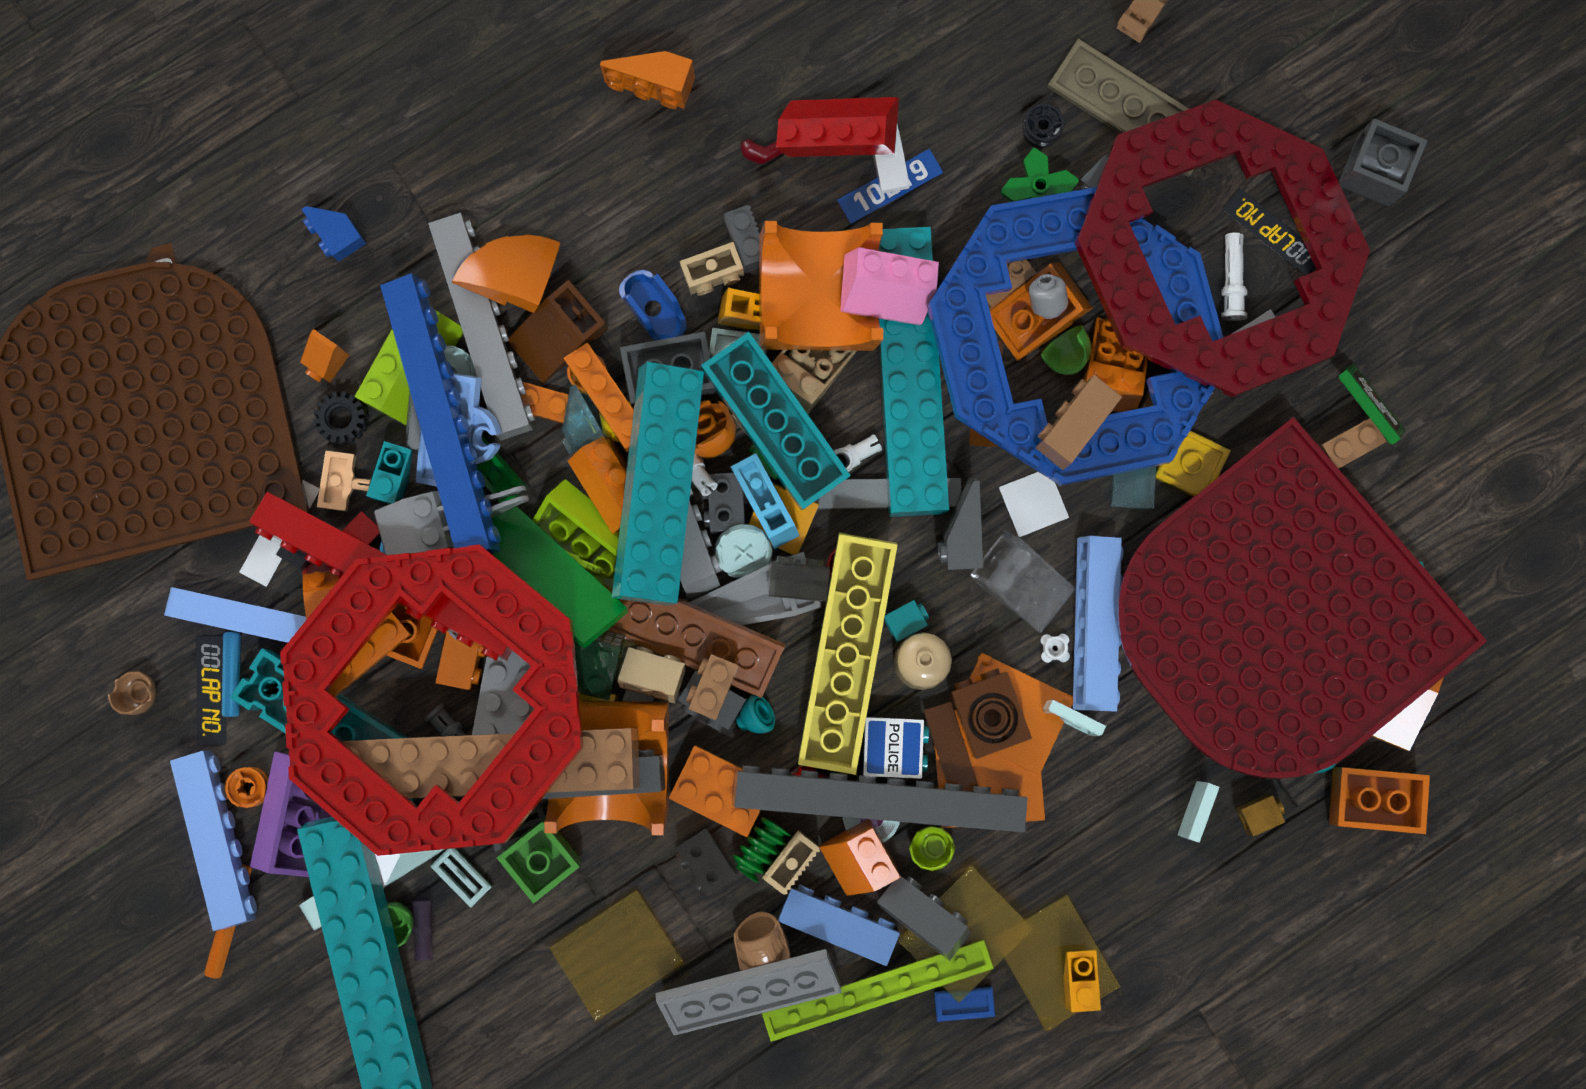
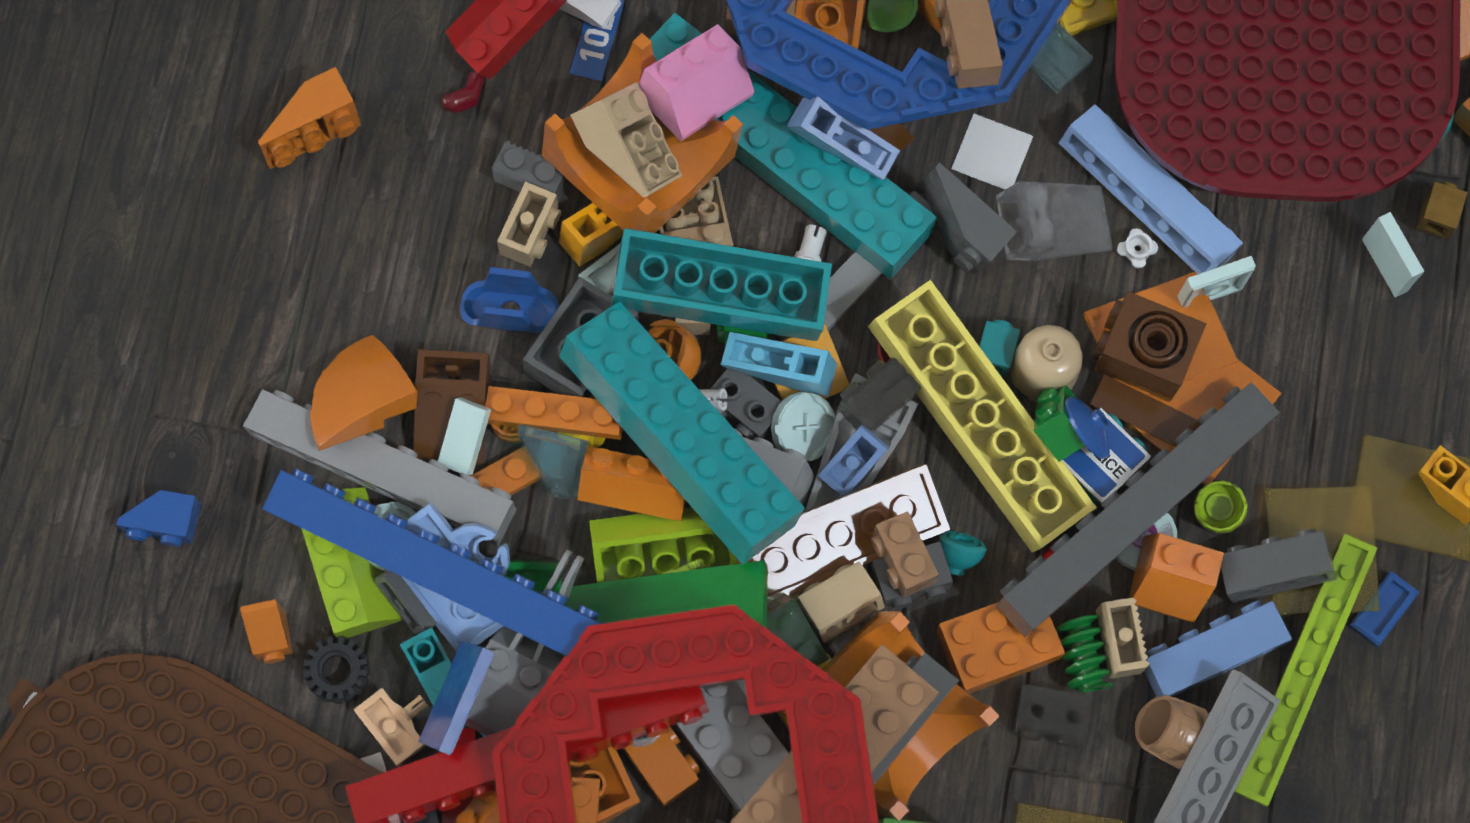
camera: 50 degrees left, 10 degrees down
none -> blue tile [418,641,494,755]
none -> light aqua tile [438,397,491,475]
none -> tan slope [570,82,682,197]
none -> medium blue slope [786,96,900,180]
none -> medium blue slope [818,425,889,496]
none -> green brick [1034,385,1085,462]
none -> blue dish [1065,396,1110,459]

